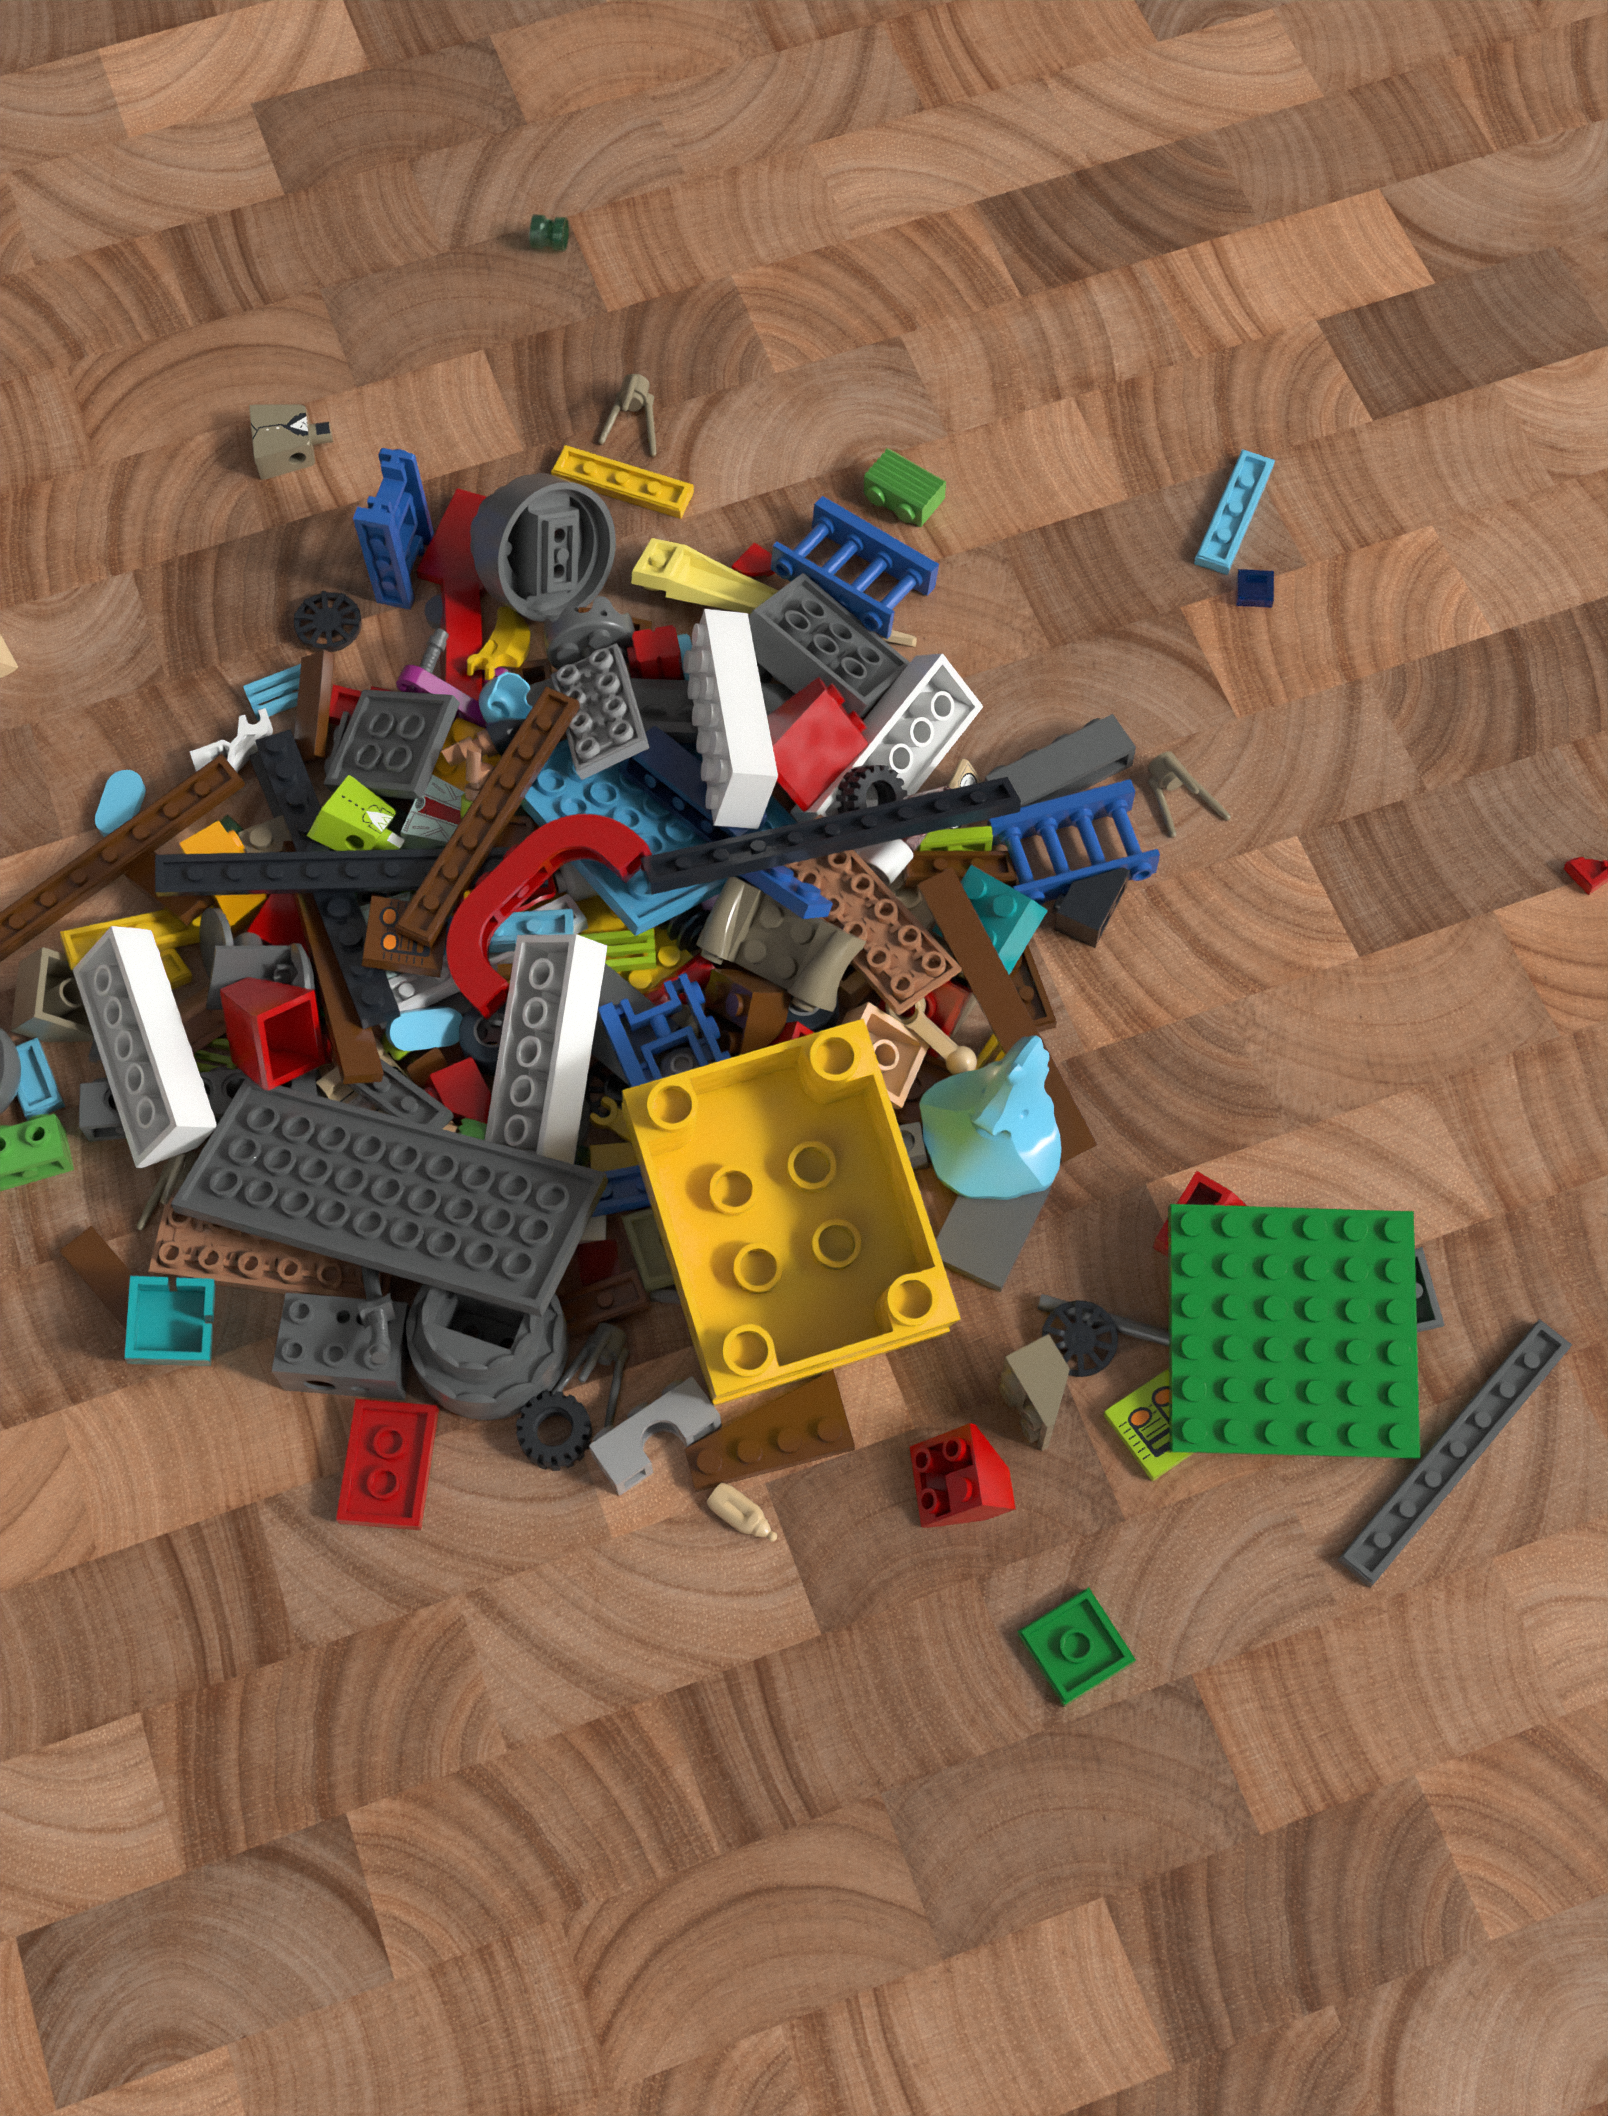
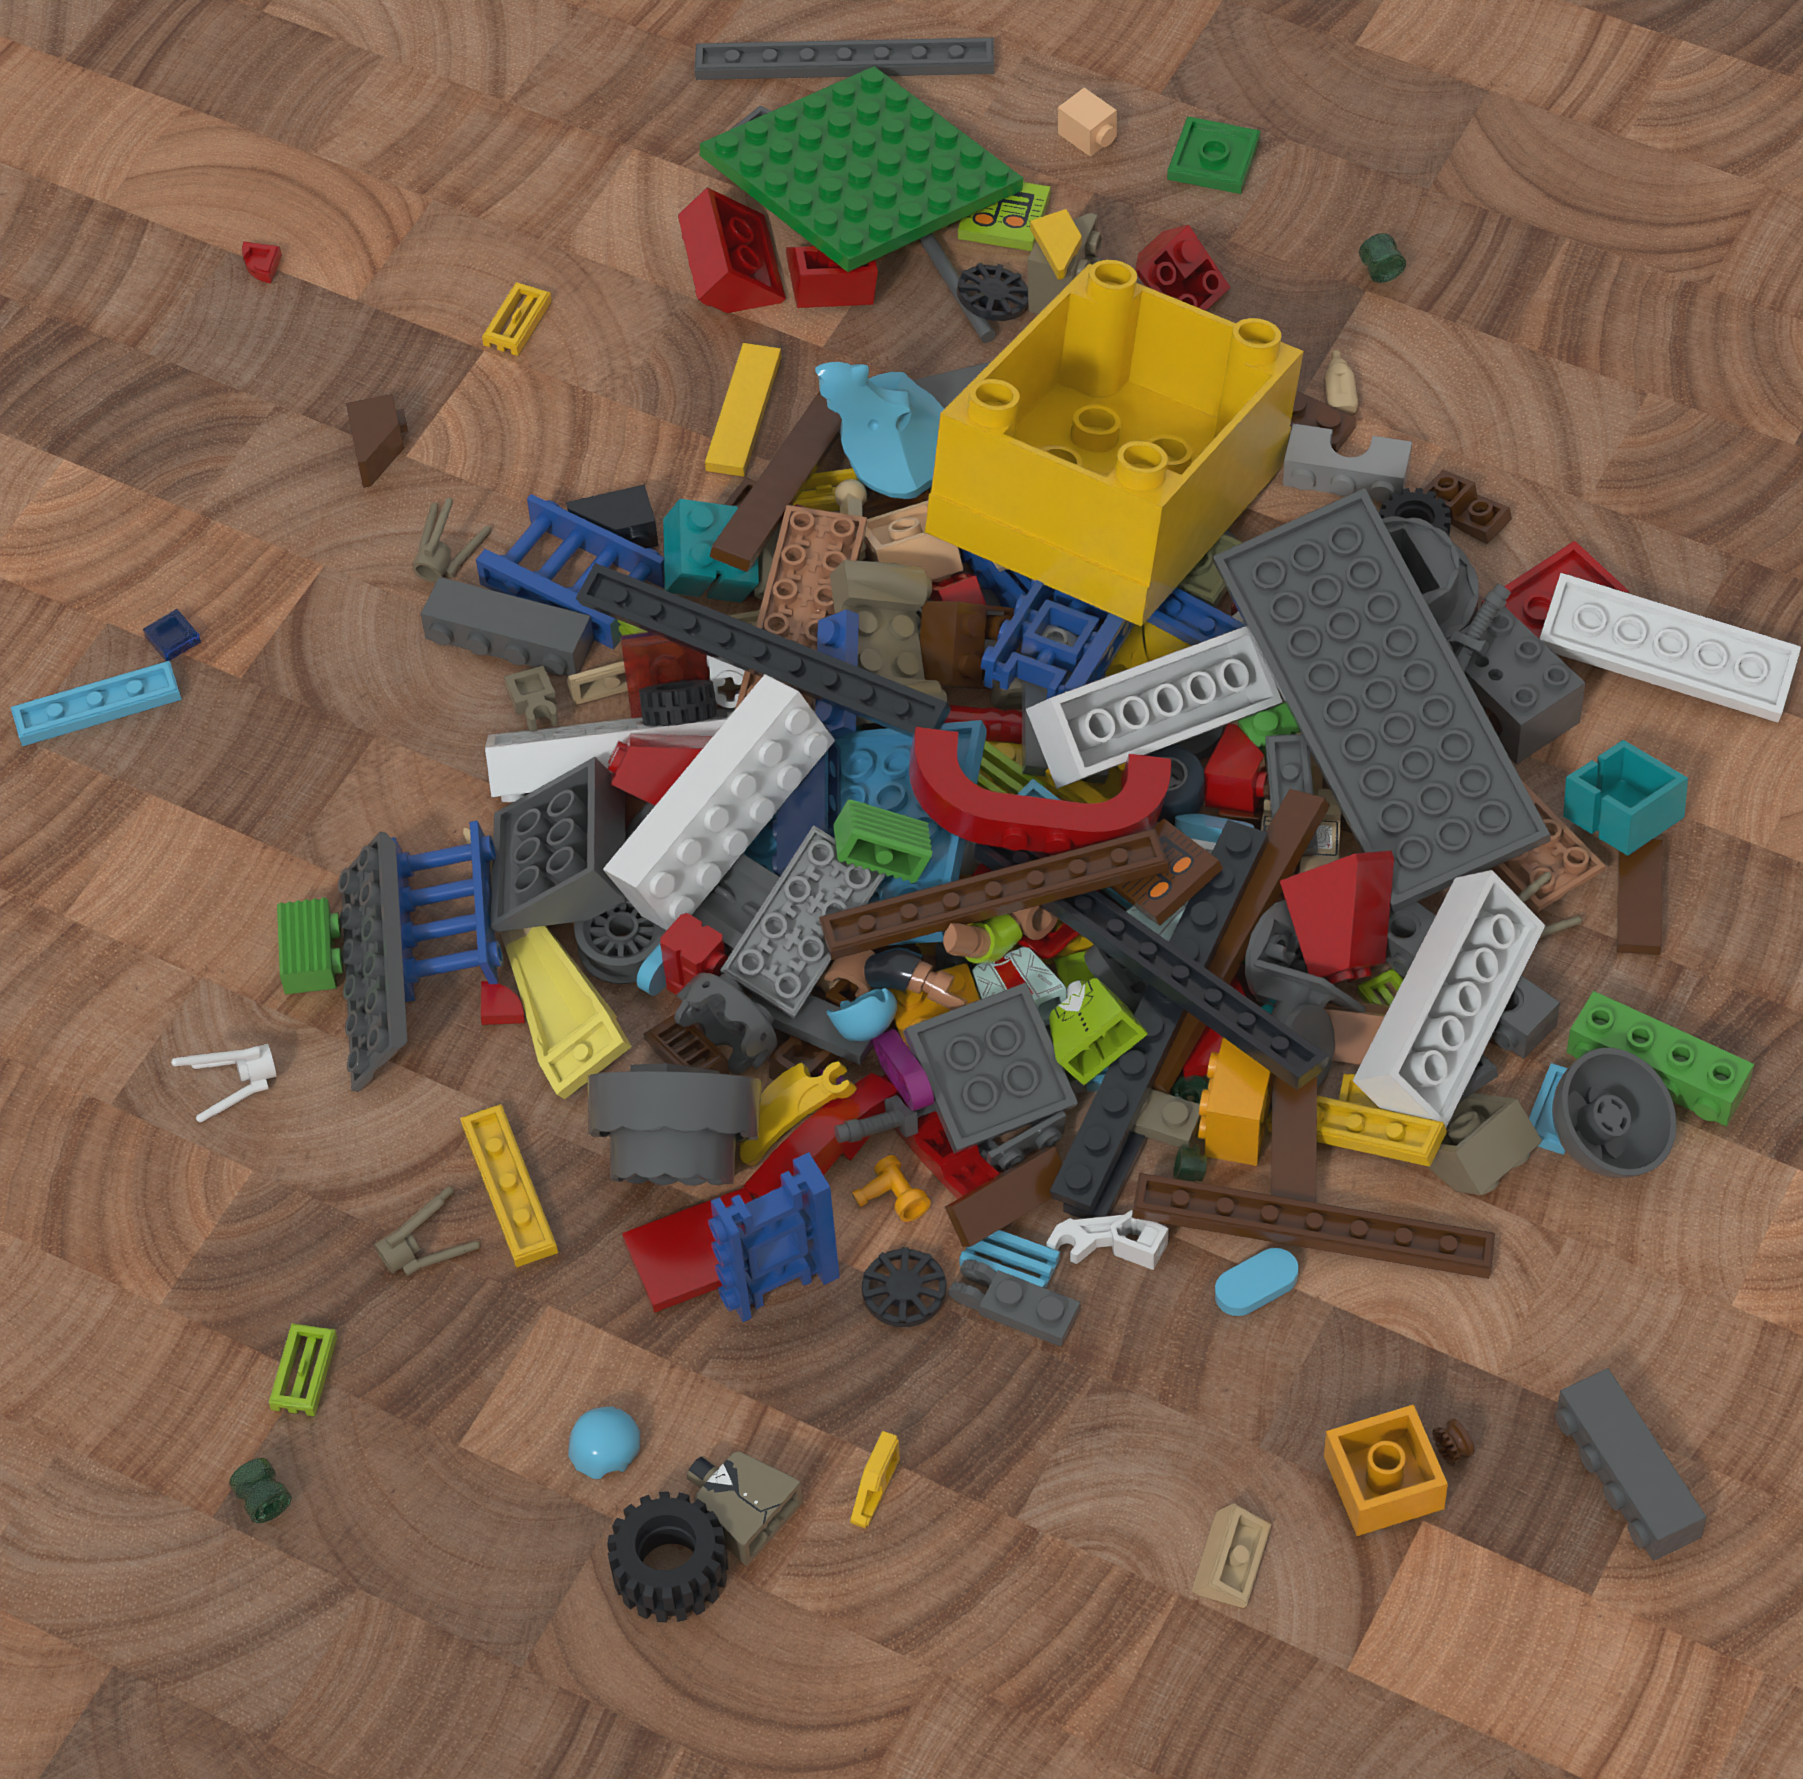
camera: 130 degrees left, 10 degrees down
none -> white plant [171,1044,277,1122]
none -> lime tile [269,1323,337,1416]
none -> dark grey plate [338,832,407,1092]
none -> reddish brown slope [346,394,408,488]
none -> yellow tile [482,282,552,356]
none -> dark tan plate [504,665,558,732]
none -> medium azure hair [568,1406,641,1479]
none -> black tyre [607,1491,729,1623]
none -> red slope [678,187,786,313]
none -> yellow tile [705,343,782,477]
none -> bright green brick [833,799,933,884]
none -> yellow tile [850,1431,900,1529]
none -> light orange piece [851,1155,931,1222]
none -> dark grey hinge [948,1259,1081,1346]
none -> yellow tile [1030,209,1082,280]
none -> light nougat brick [1058,87,1117,157]
none -> clear green wheel [1358,233,1406,283]
none -> reddish brown slope [1423,470,1512,544]
none -> white plate [1540,573,1801,723]

